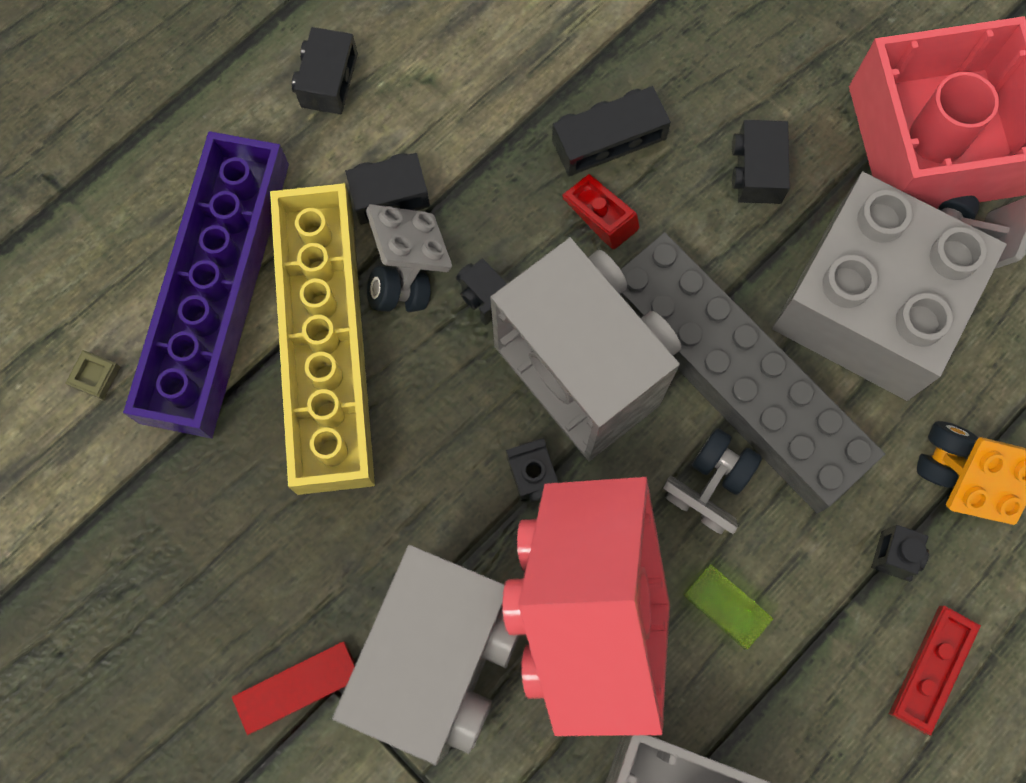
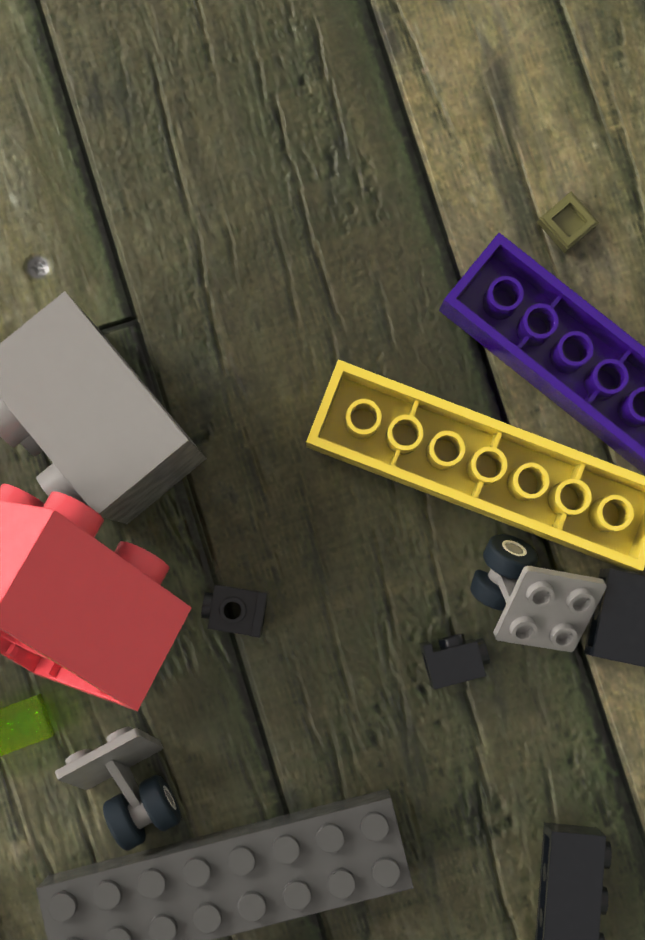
camera: 115 degrees right, 10 degrees up
red tile [232,641,356,735] -> none
light grey brick [490,237,681,461] -> none
red slope [562,174,639,250] -> none

